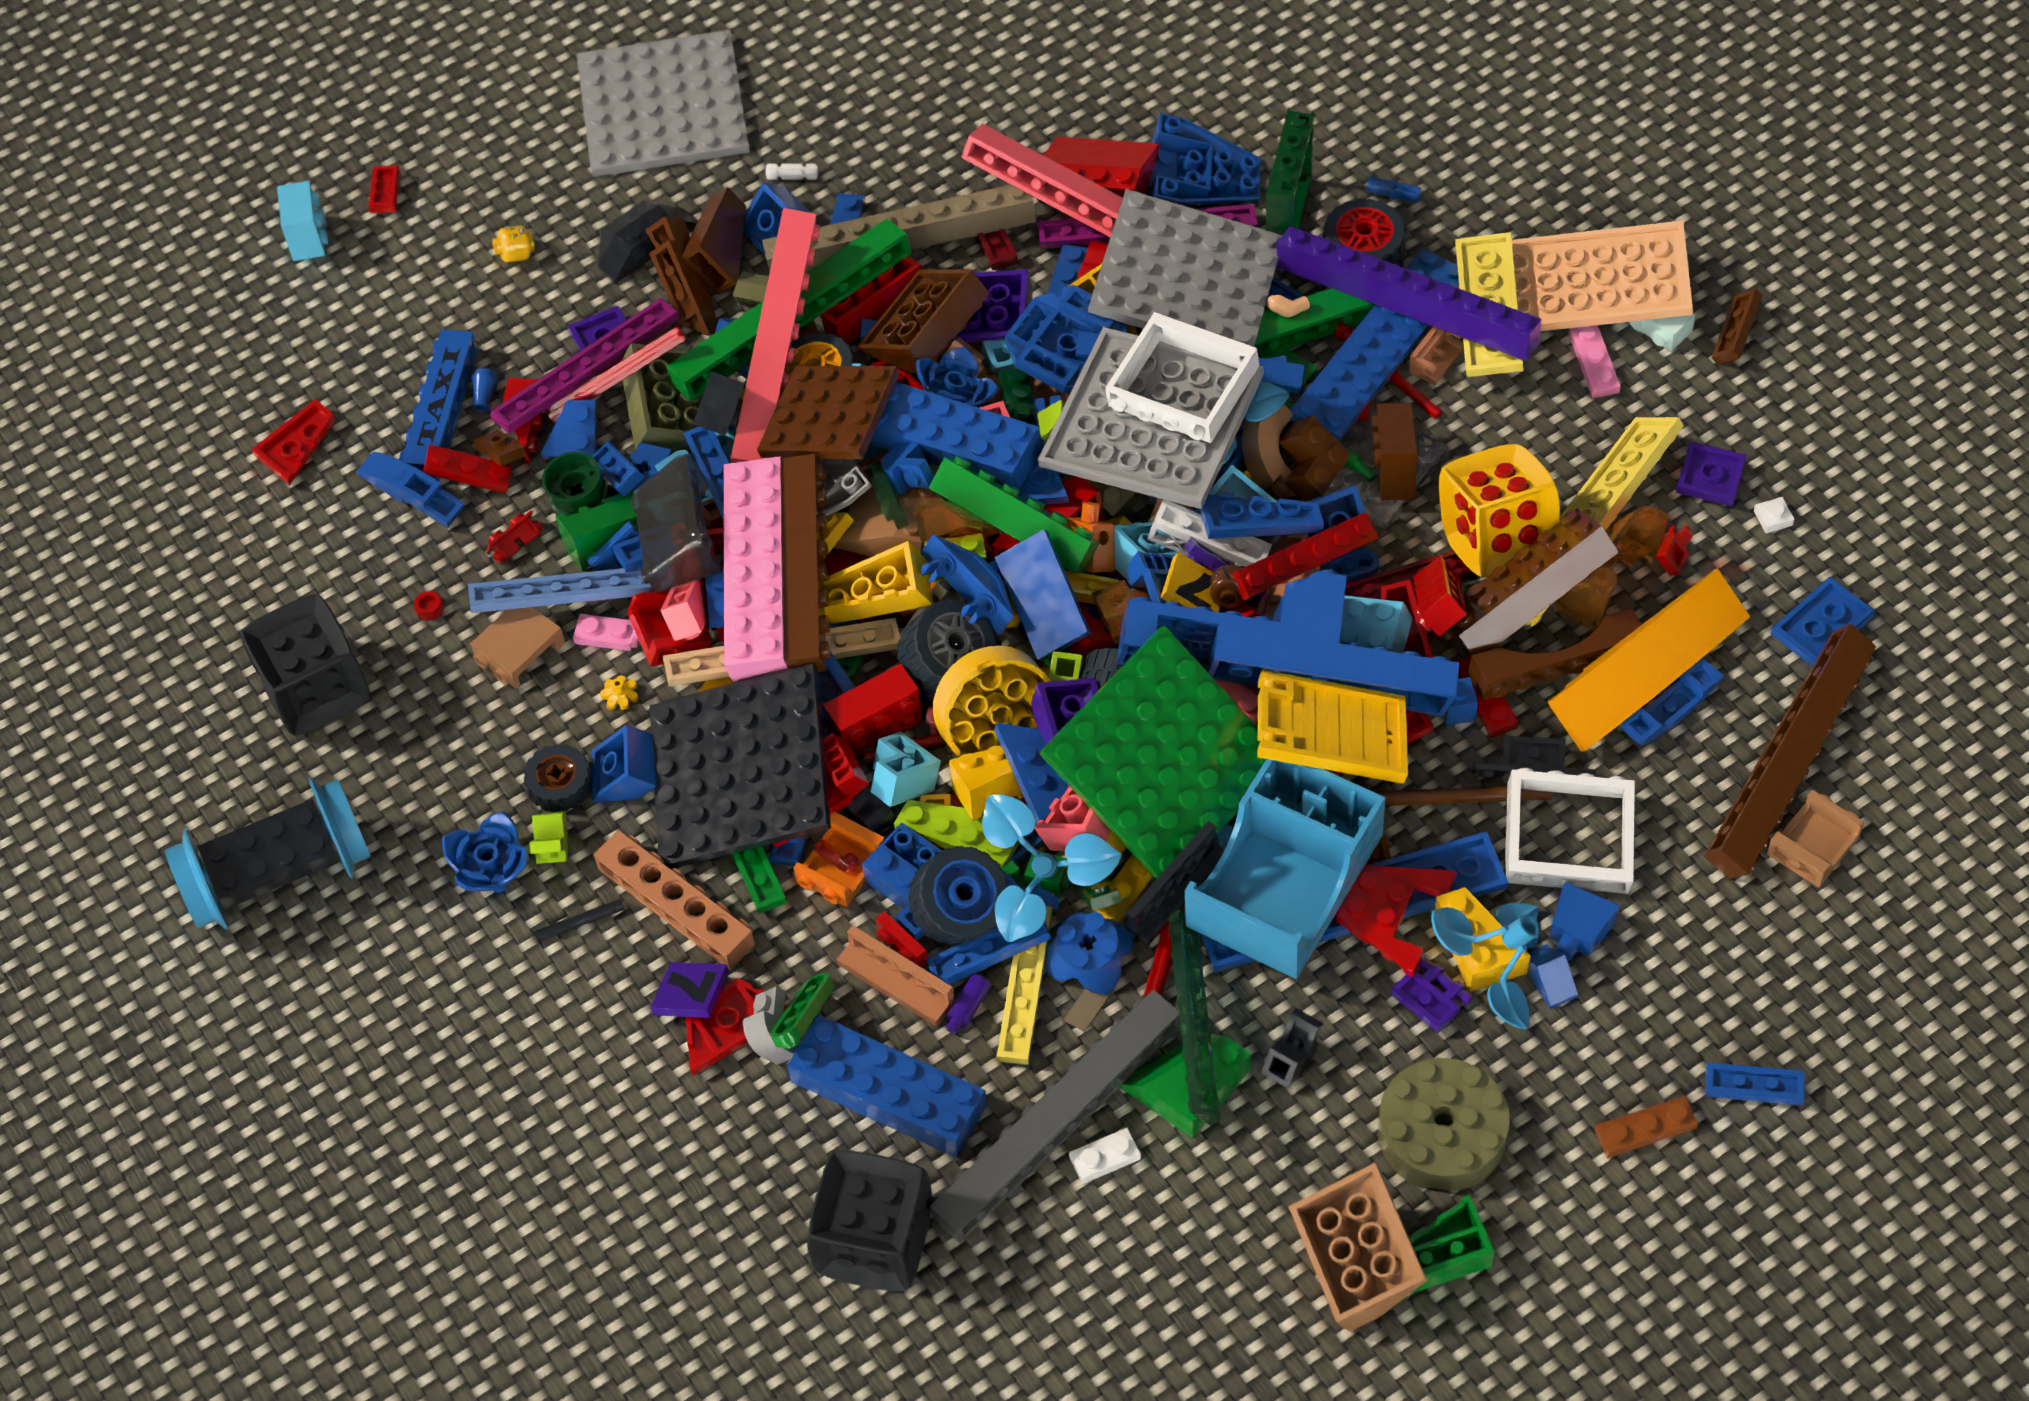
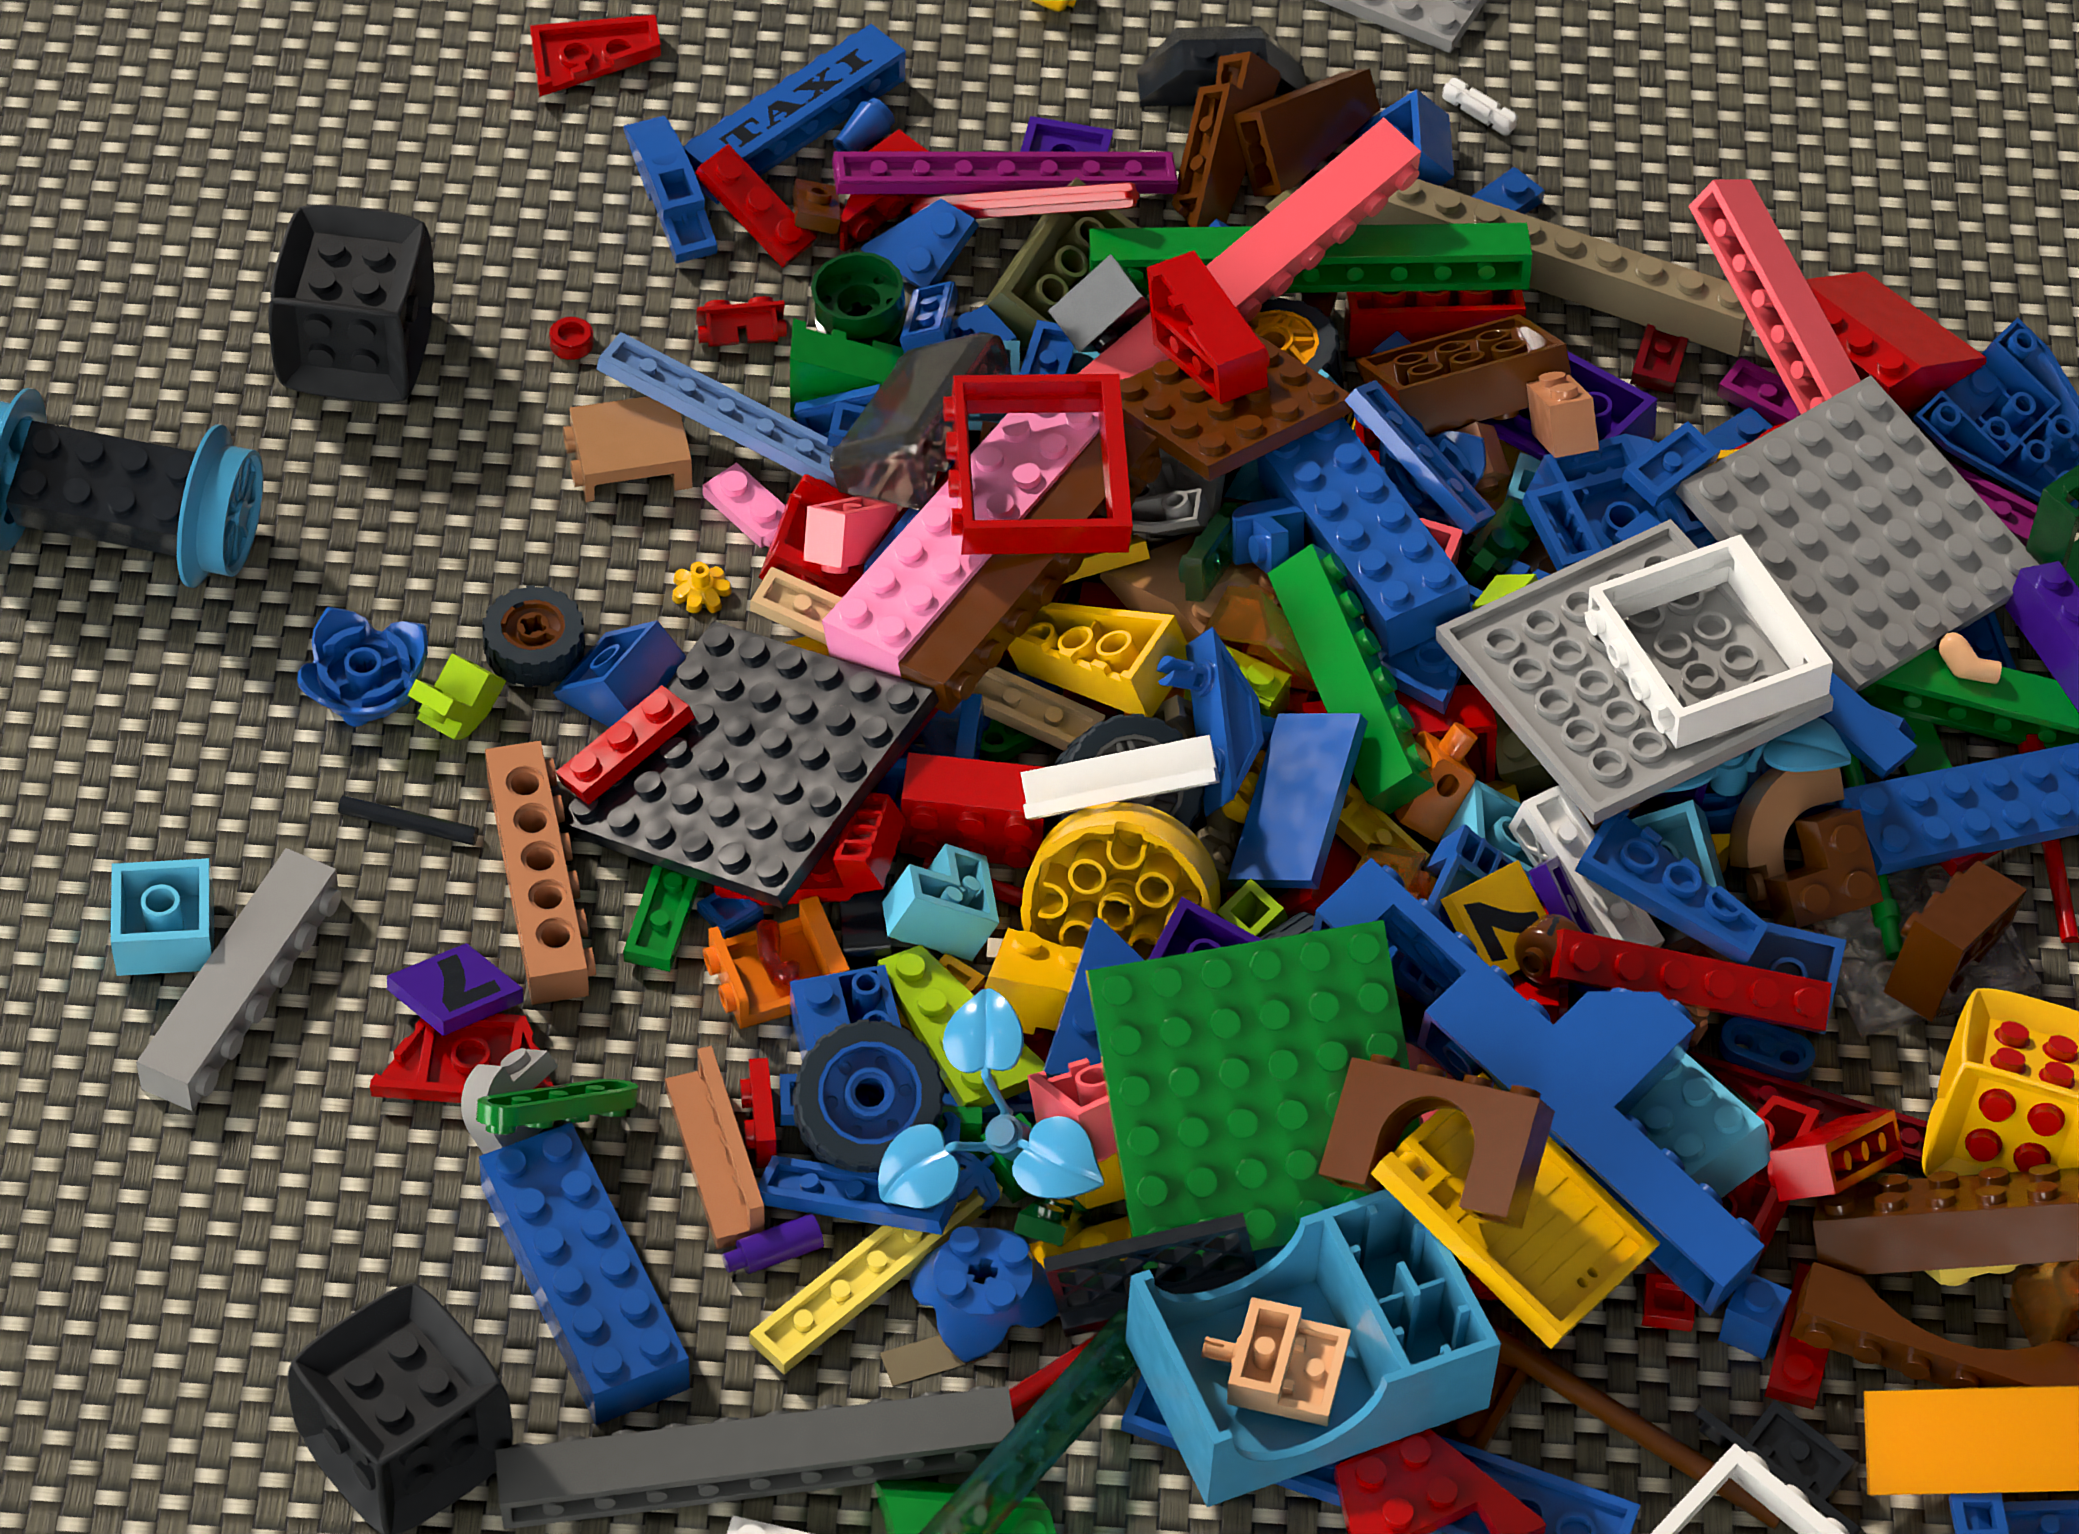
camera: 30 degrees right, 5 degrees down
none -> medium azure brick [111,858,214,976]
none -> light grey brick [136,848,341,1111]
none -> plate [556,685,695,805]
none -> red window [943,374,1133,555]
none -> white fence [1020,735,1220,820]
none -> red wedge [1147,250,1270,404]
none -> light nougat plate [1202,1297,1351,1427]
none -> reddish brown arch [1318,1054,1555,1229]
none -> blue plate [1345,380,1497,535]
none -> nougat brick [1526,371,1599,458]
none -> blue plate [1622,421,1720,507]

